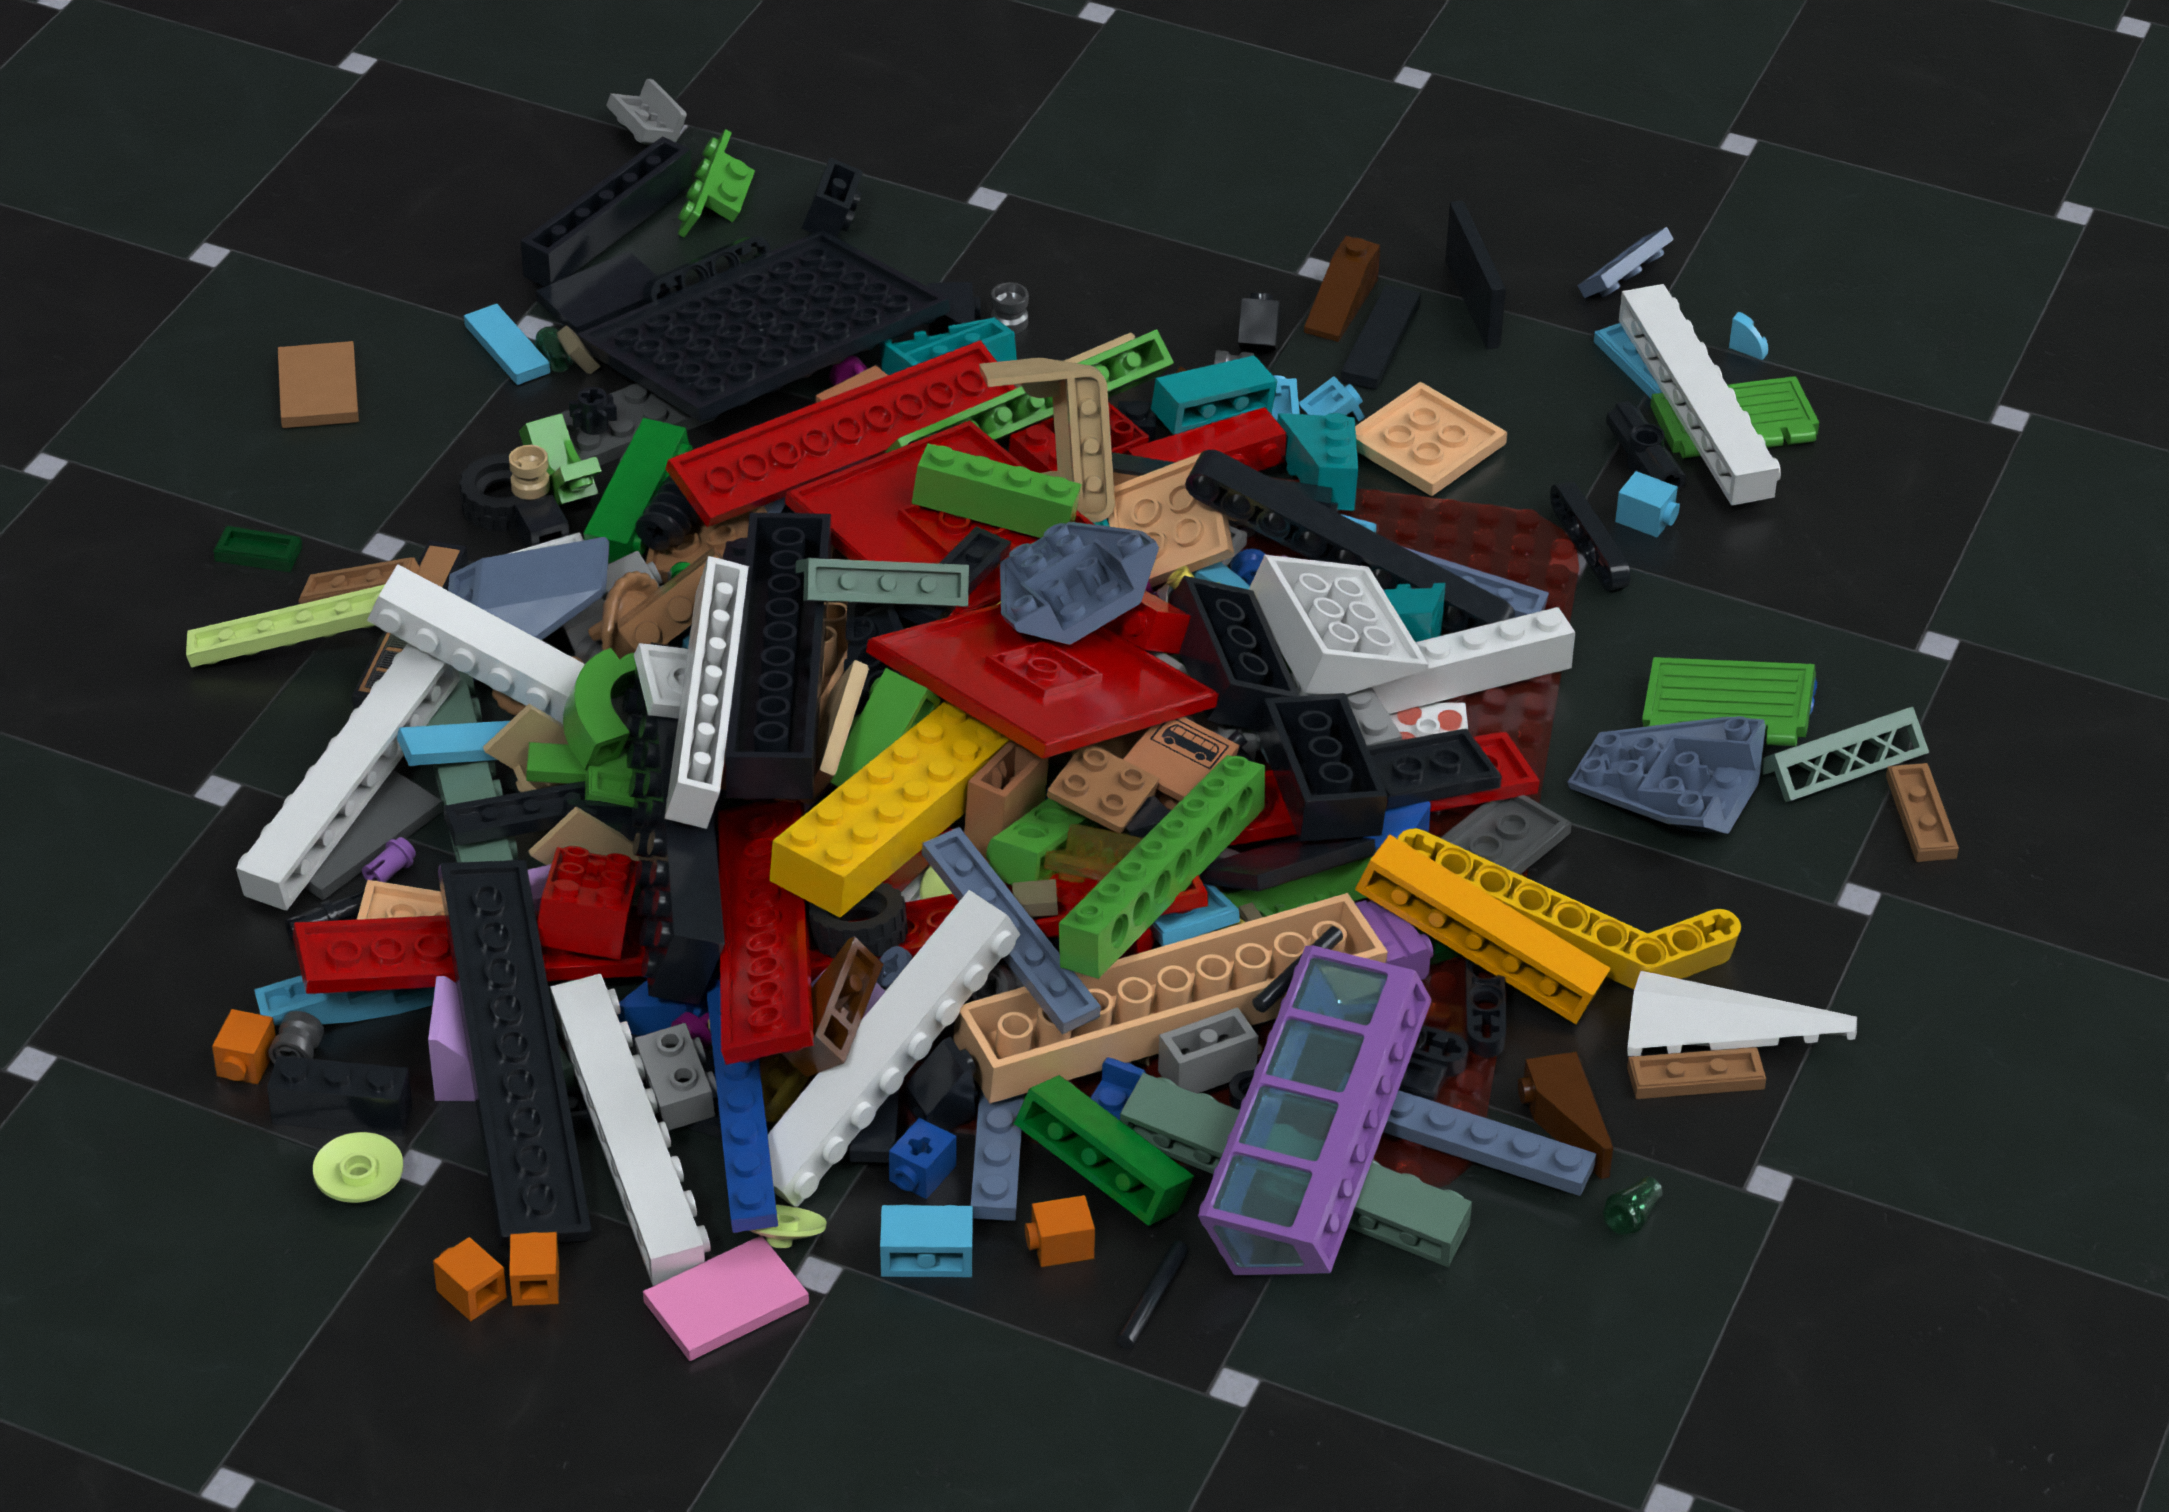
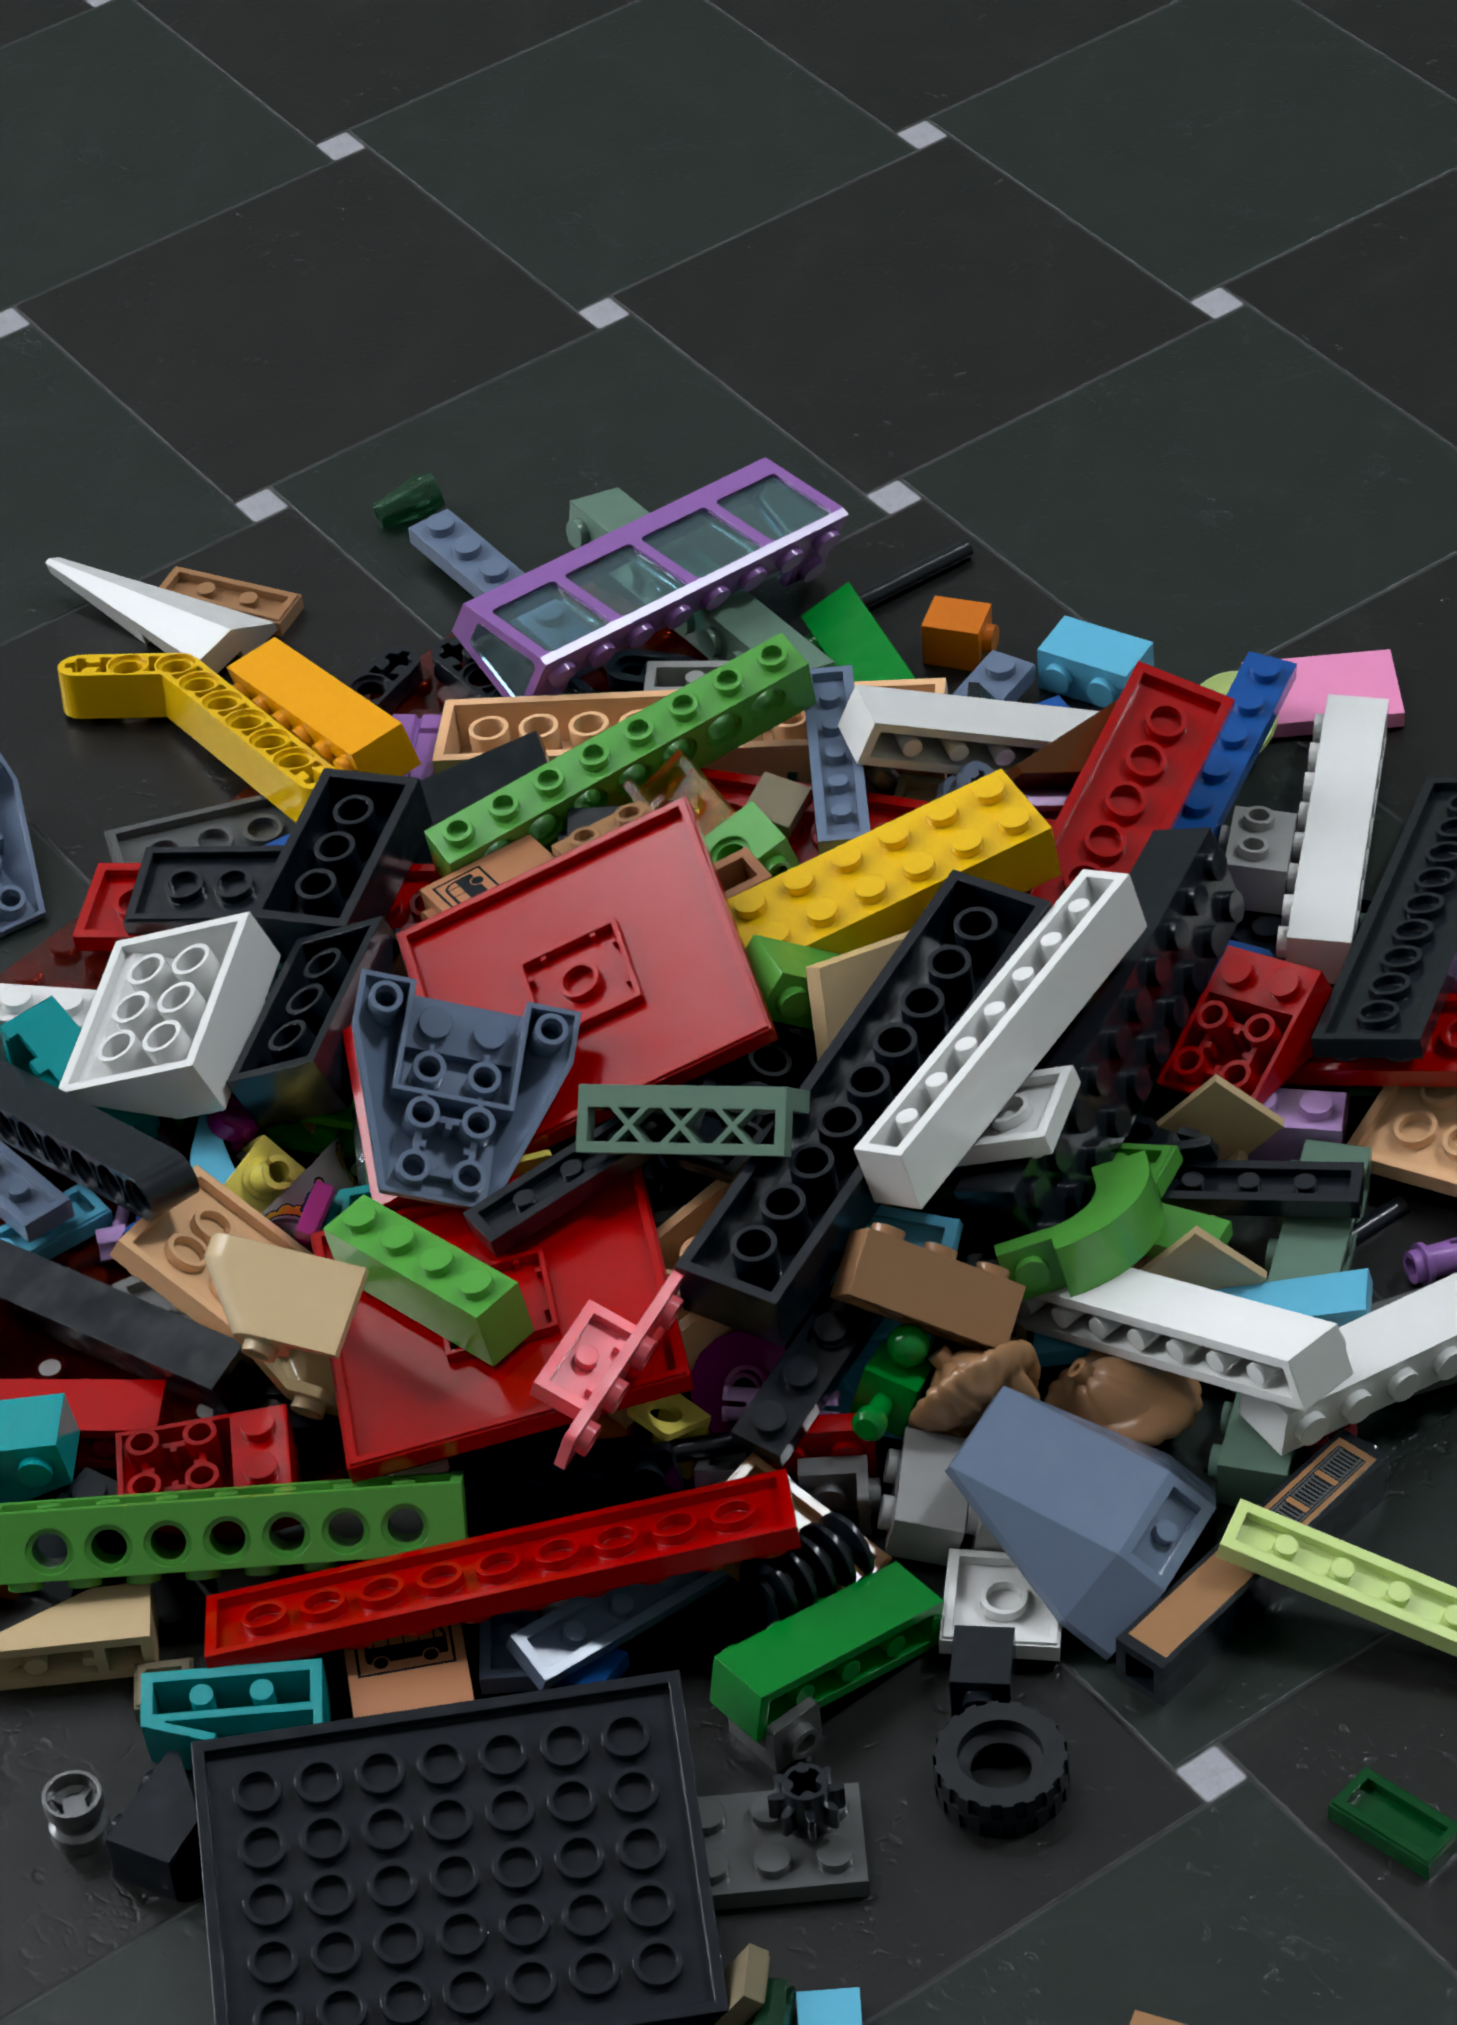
camera: 145 degrees left, 0 degrees up
medium nougat tile [298,557,420,604] -> none
tan wheel [509,445,550,500] -> none
bright green arch [519,413,601,505] -> none
black bar [1252,926,1343,1013] -> none
reddish brown slope [1518,1052,1613,1179] -> none
none -> coral bracket [529,1270,685,1470]

